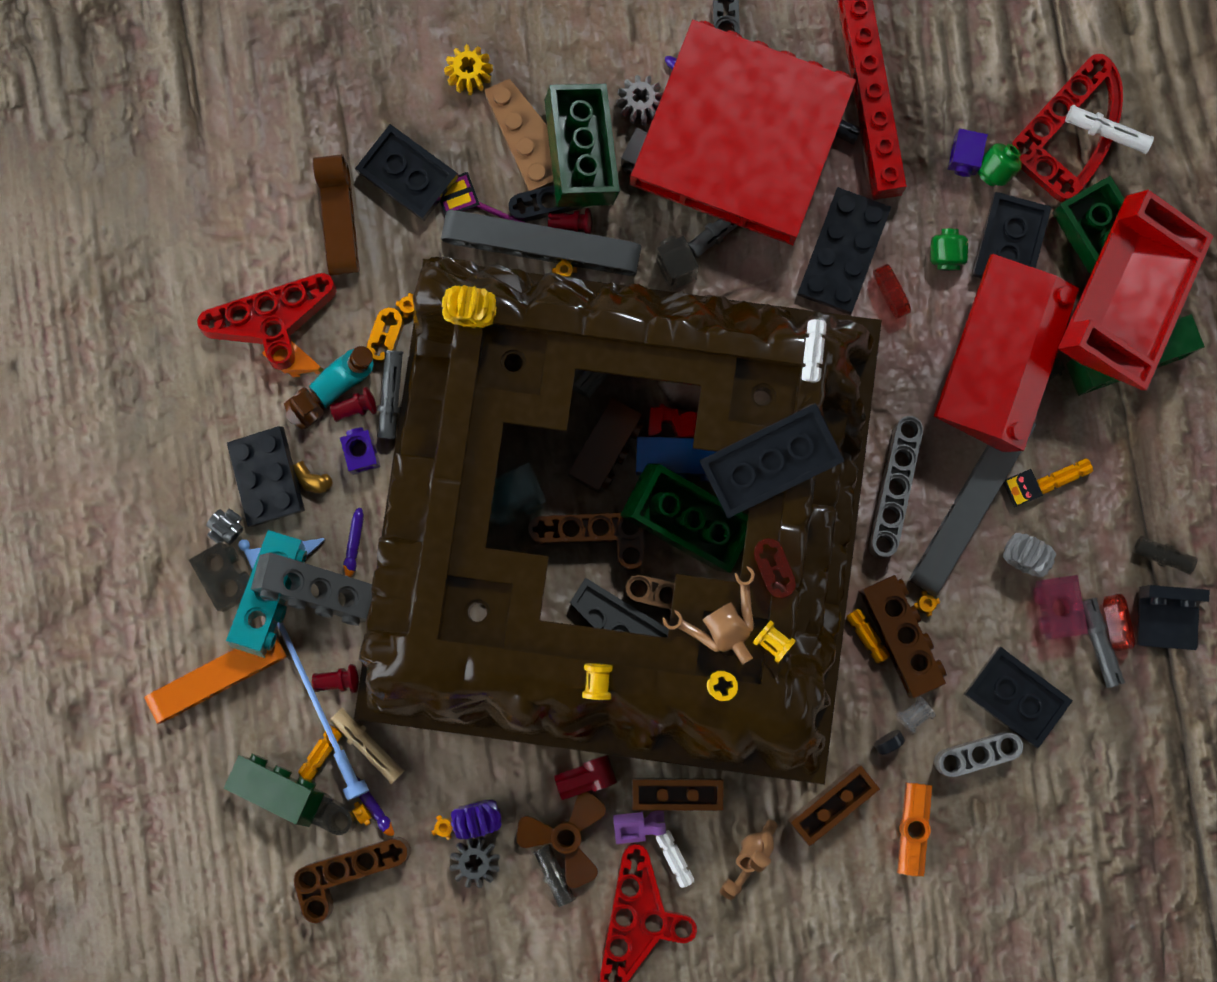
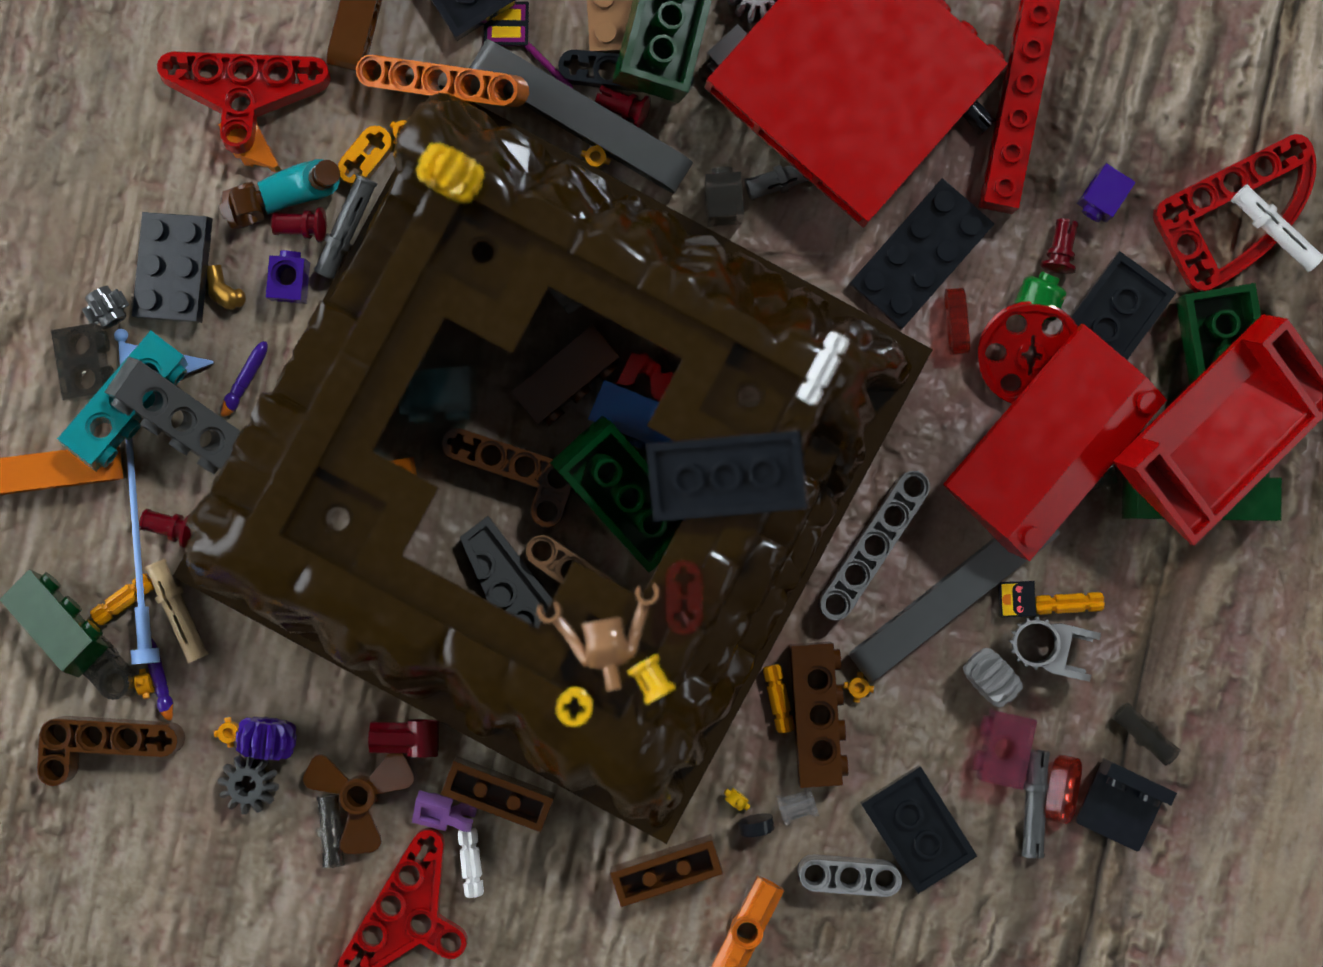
camera: 20 degrees right, 5 degrees up
yellow bush [582,663,613,700] -> none
medium nougat piece [719,819,778,900] -> none
green head [978,143,1022,187] -> none
none -> orange beam [356,55,529,107]
none -> yellow piece [723,788,750,811]
none -> red wedge [978,301,1078,404]
none -> light grey piece [1009,617,1101,682]
none -> dark red pin [1041,218,1079,274]

